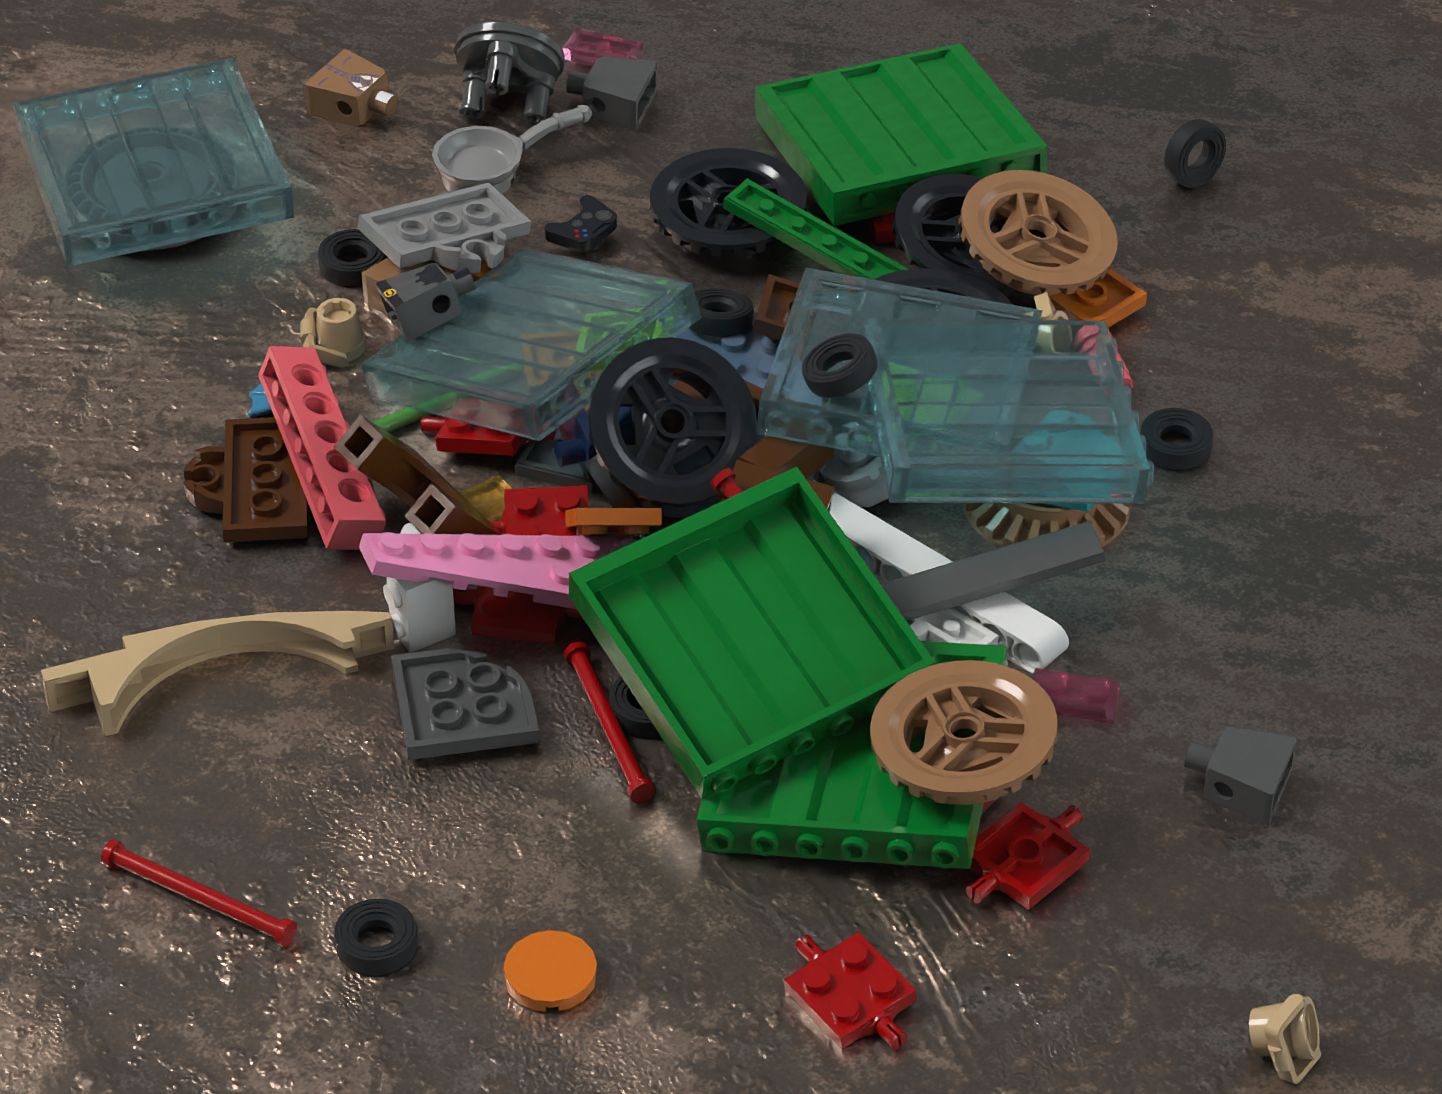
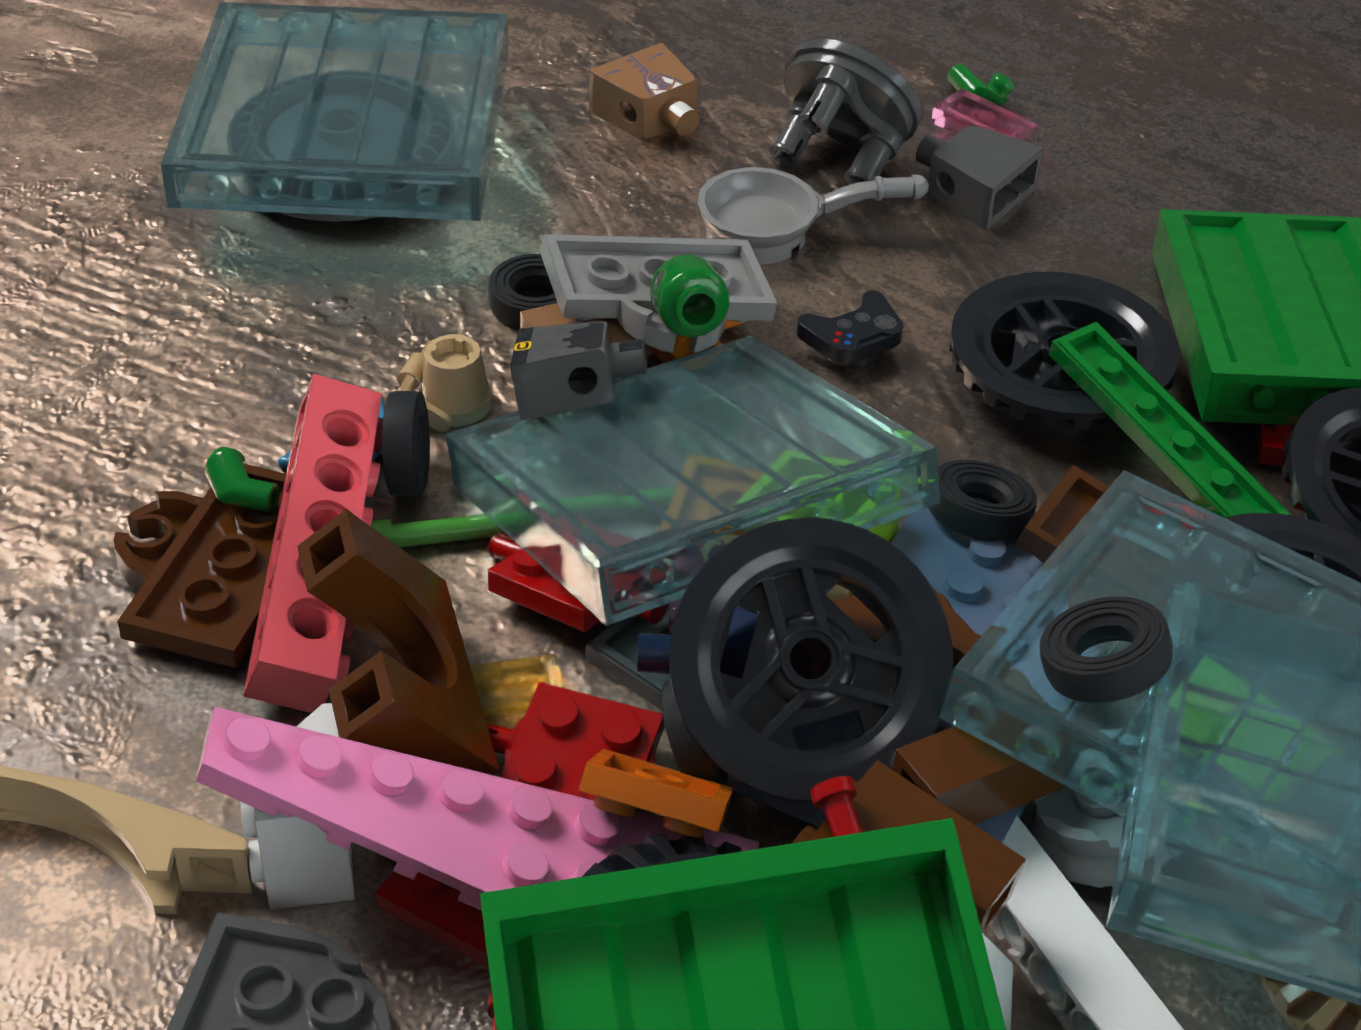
camera: 20 degrees right, 0 degrees up
none -> green arm [205,447,280,513]
none -> black tyre [382,391,430,497]
none -> green head [650,254,730,338]
none -> green arm [947,64,1015,107]

